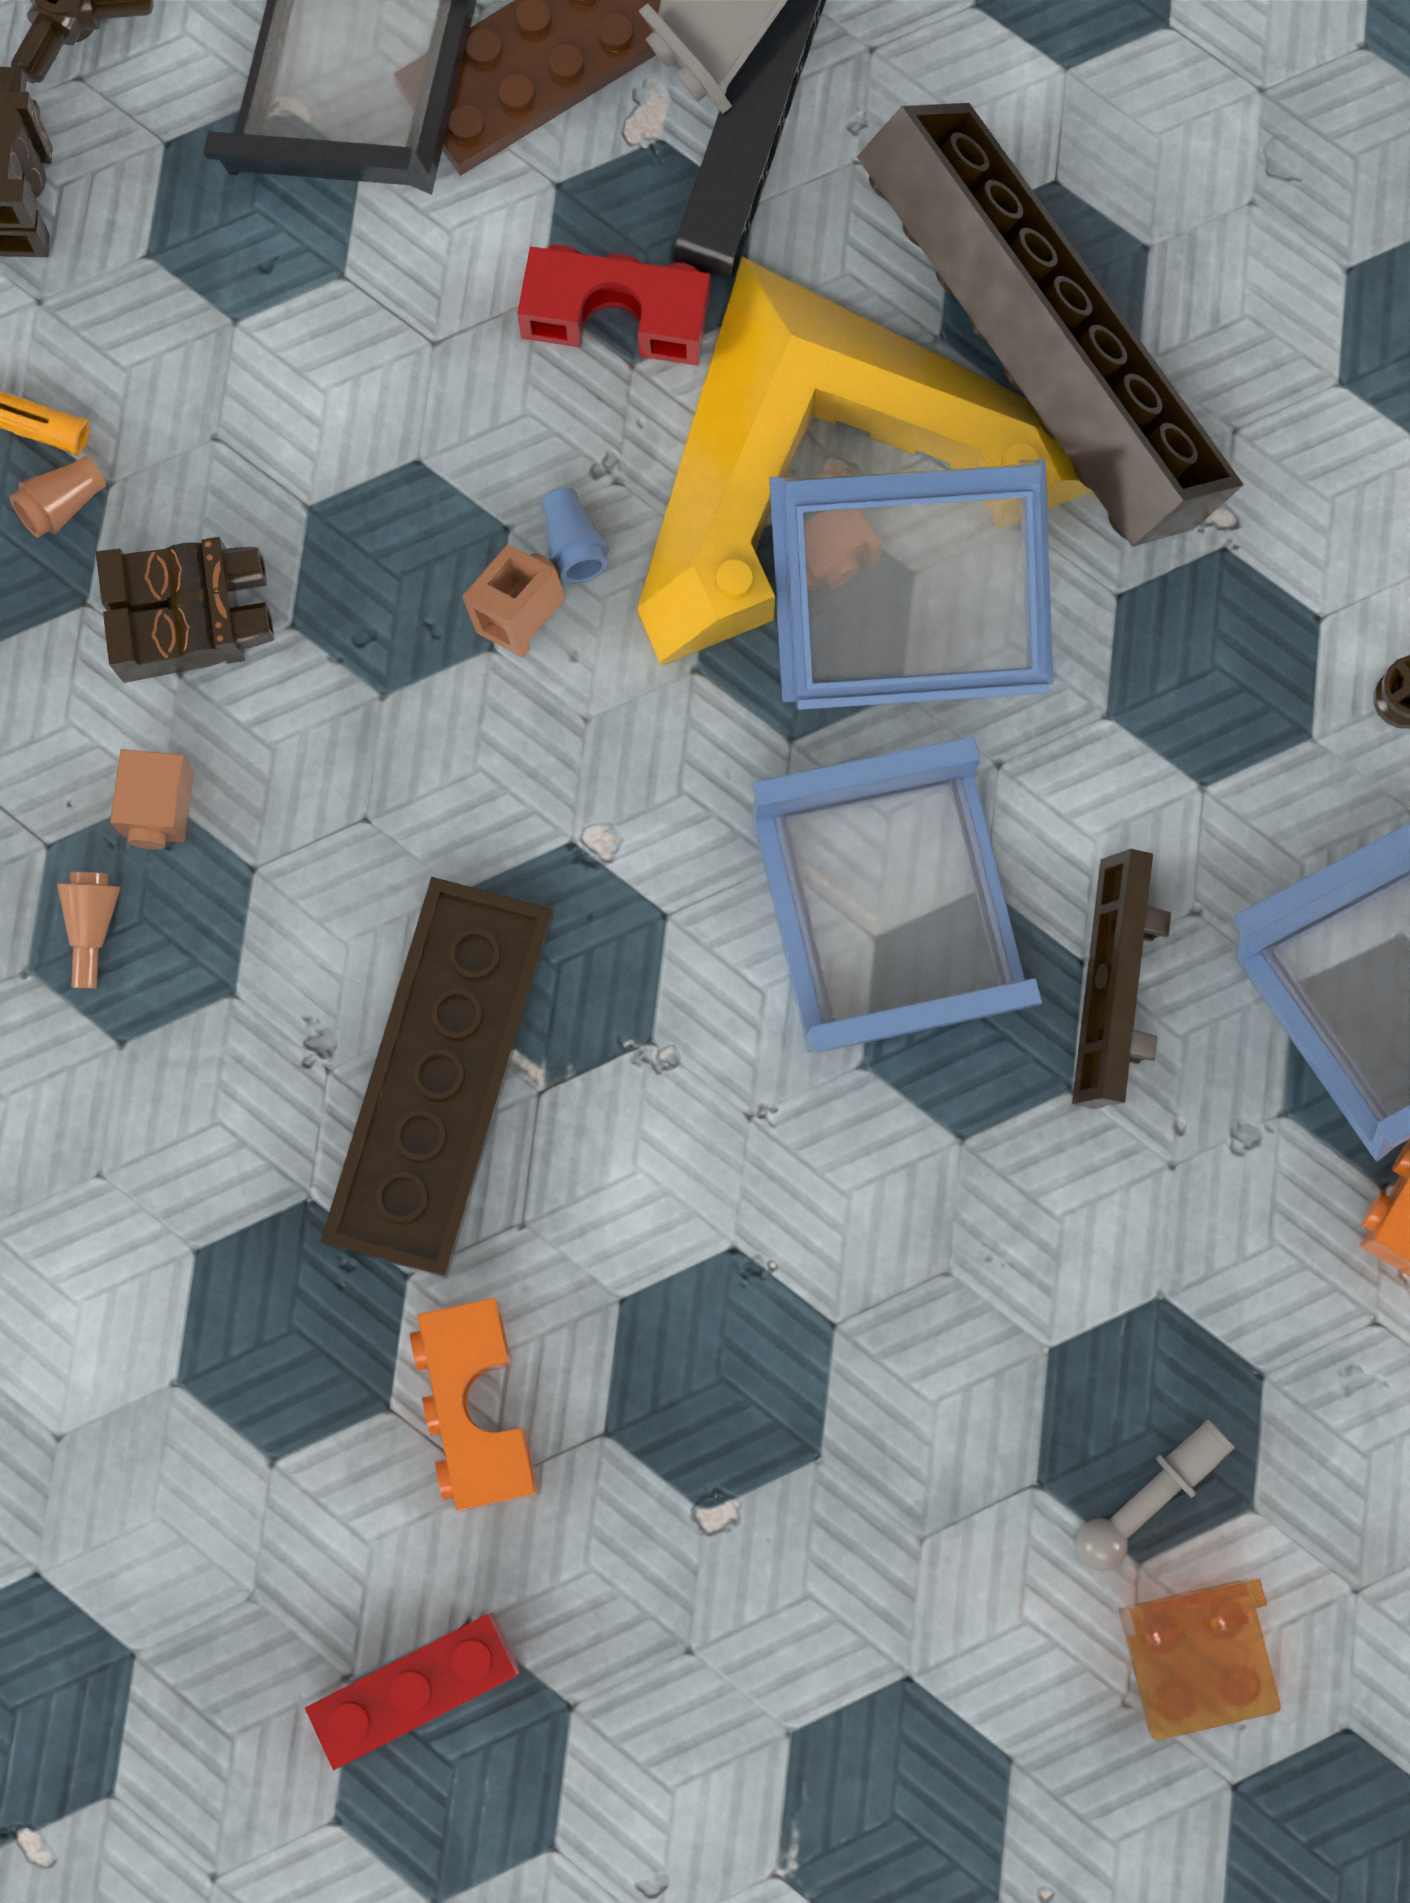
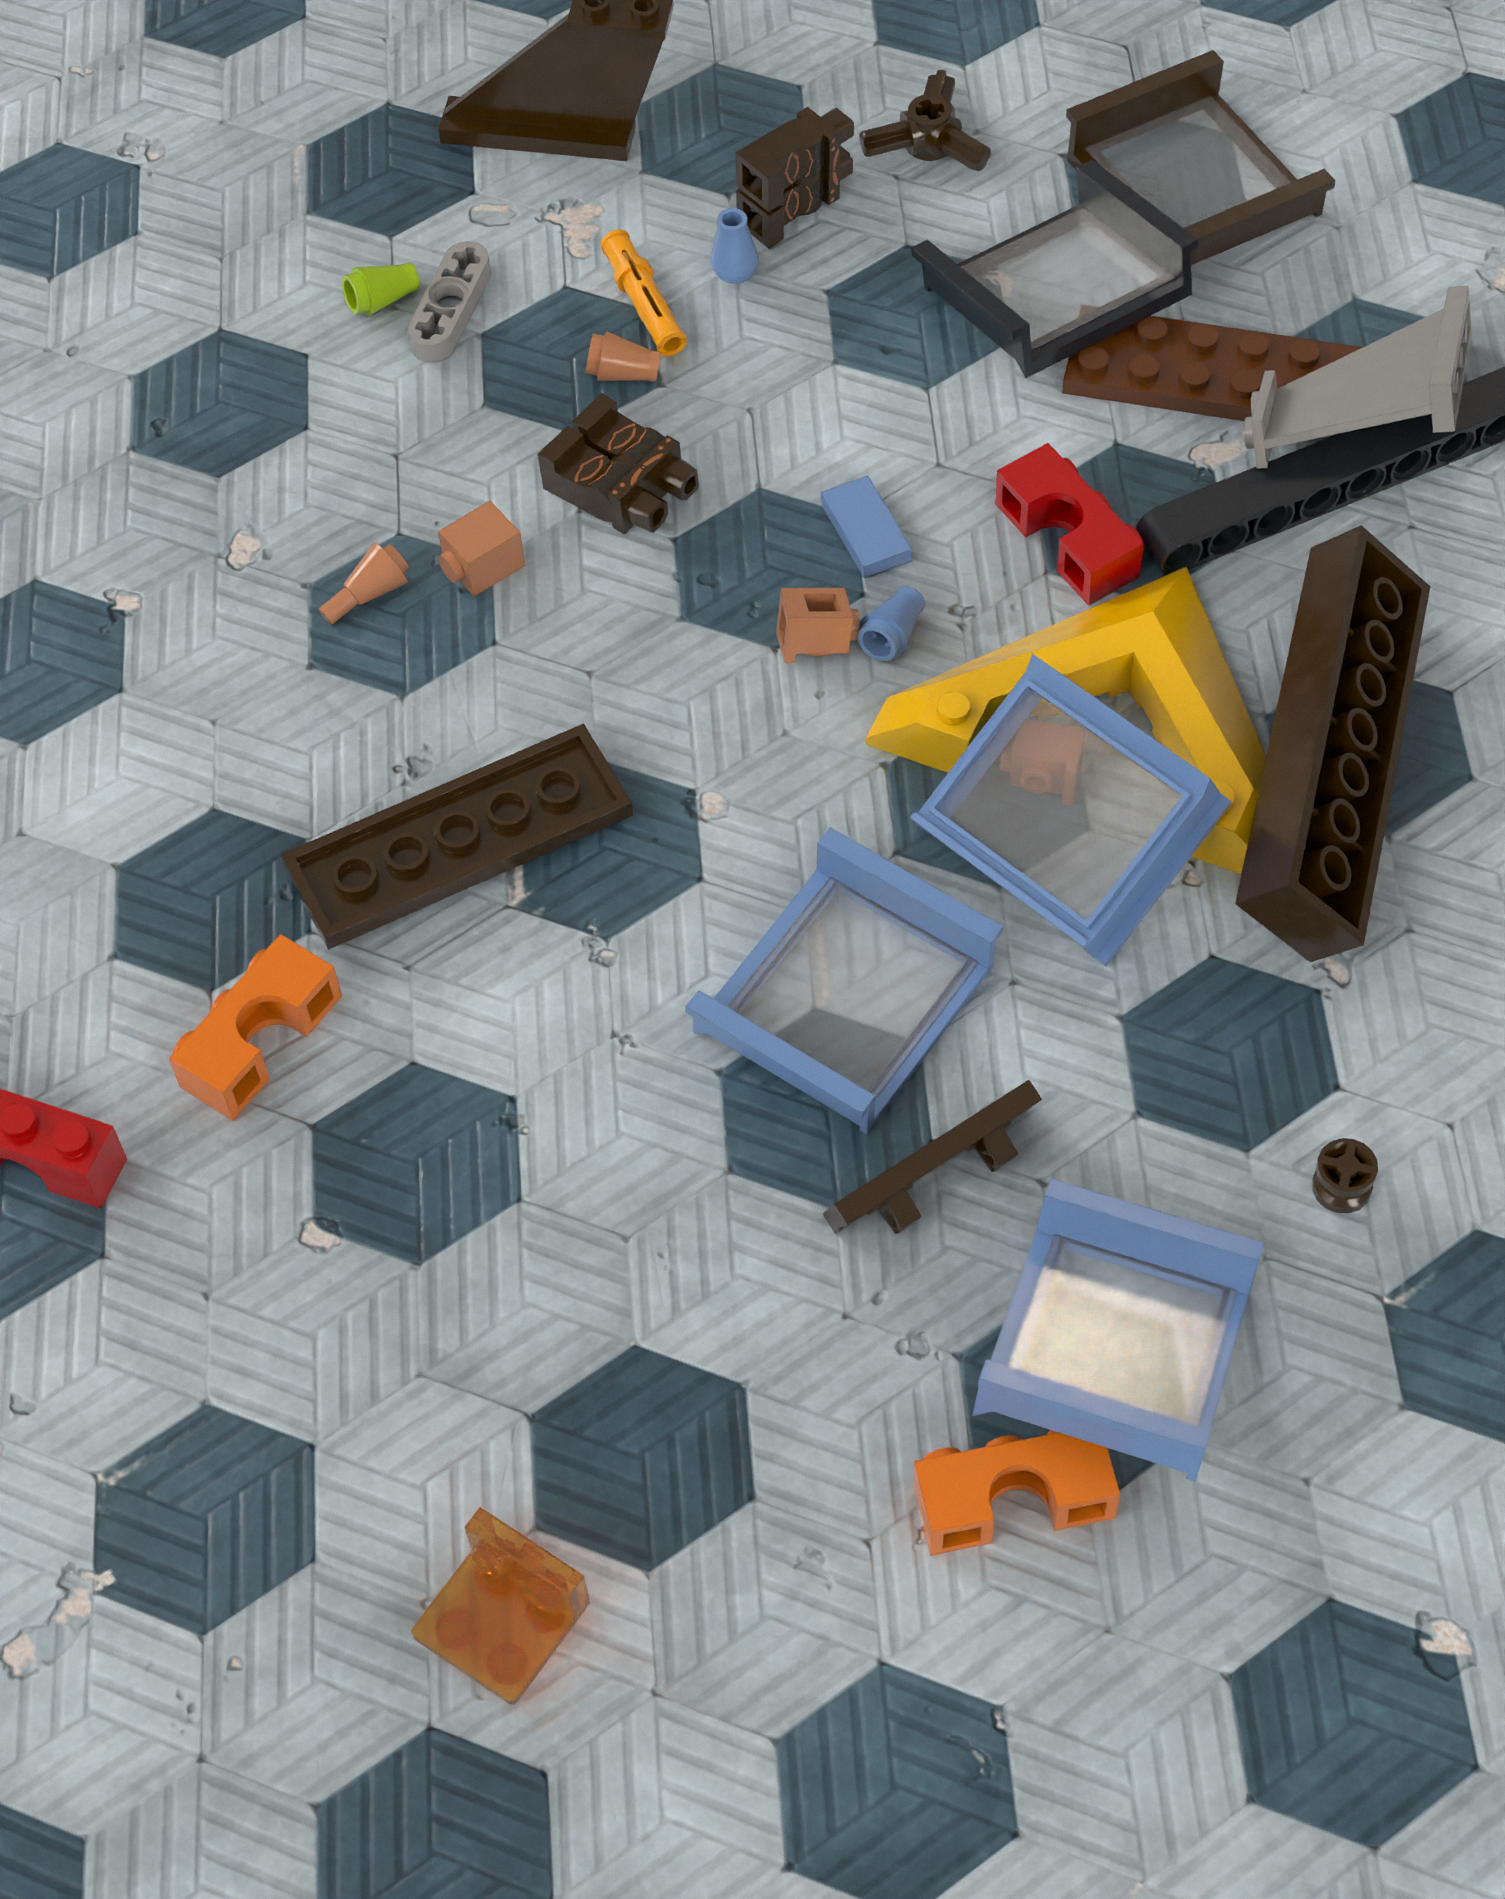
camera: 50 degrees right, 20 degrees down
light grey pin [1075,1419,1235,1571] -> none
none -> medium blue cone [710,208,759,283]
none -> medium blue tile [821,475,912,578]

